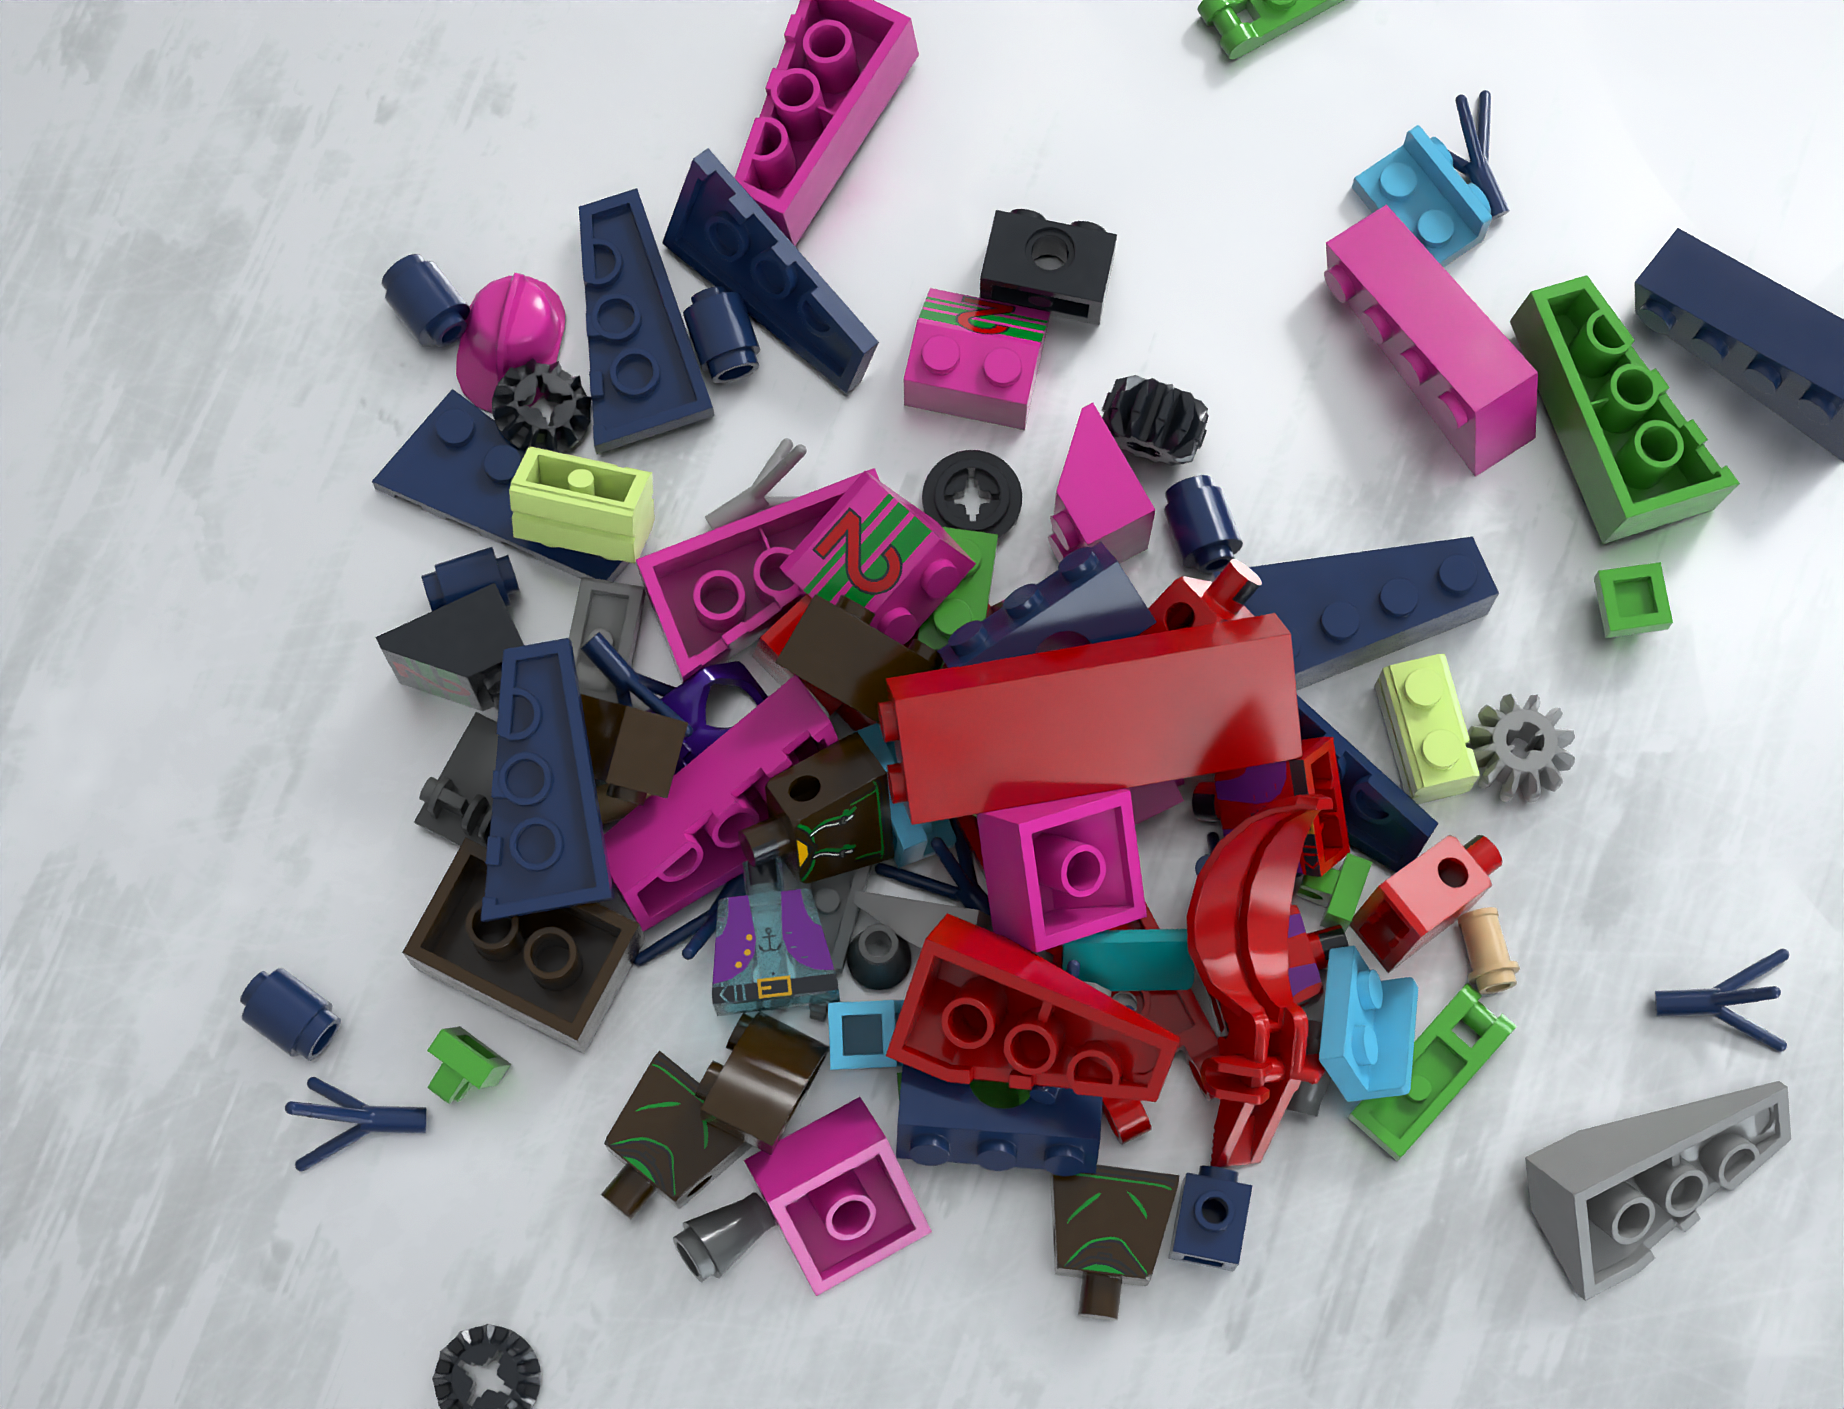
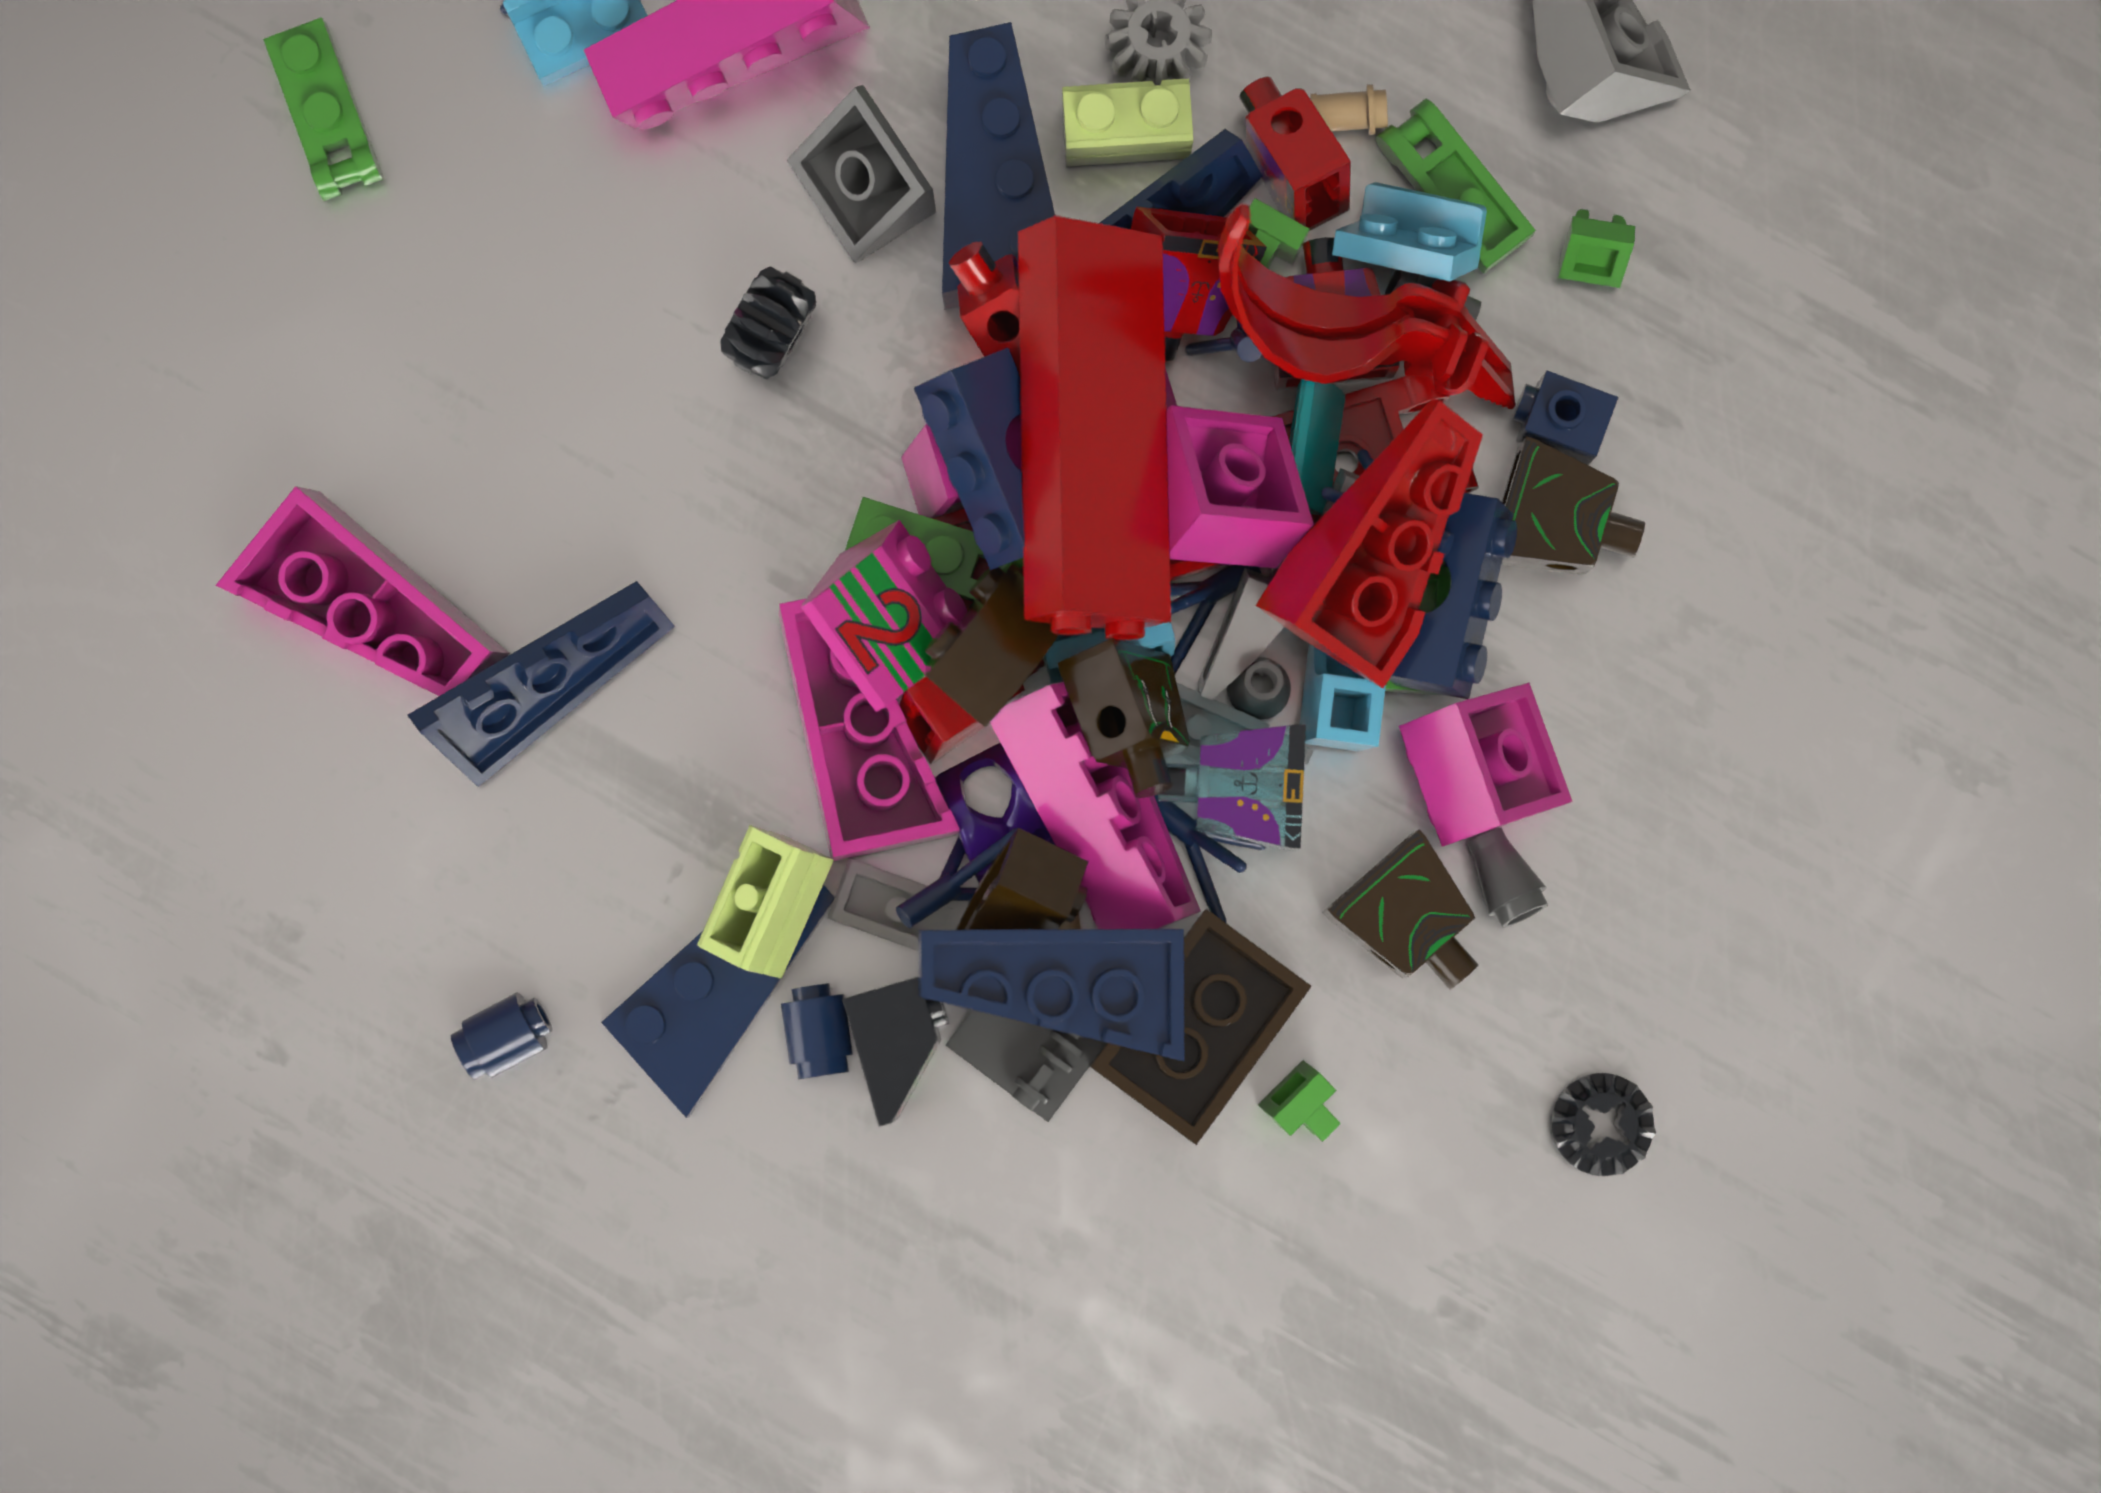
camera: 80 degrees left, 10 degrees up
dark blue brick [240,968,341,1061] -> none
dark blue plant [285,1077,426,1172] -> none
dark pink piece [456,273,565,414] -> none
black gear [492,358,592,453] -> none
dark blue wing [579,188,715,454] -> none
dark blue brick [683,286,760,383] -> none
dark brown brick [695,1011,830,1155] -> none
light grey plant [705,438,807,530] -> none
dark pink slope [903,288,1050,430] -> none
black gear [922,450,1022,543] -> none
black brick [979,209,1117,325] -> none
dark pink slope [1048,403,1156,564] -> none
dark blue brick [1164,475,1243,574] -> none
none -> dark grey slope [787,85,936,262]
none -> bright green tile [1558,209,1635,288]

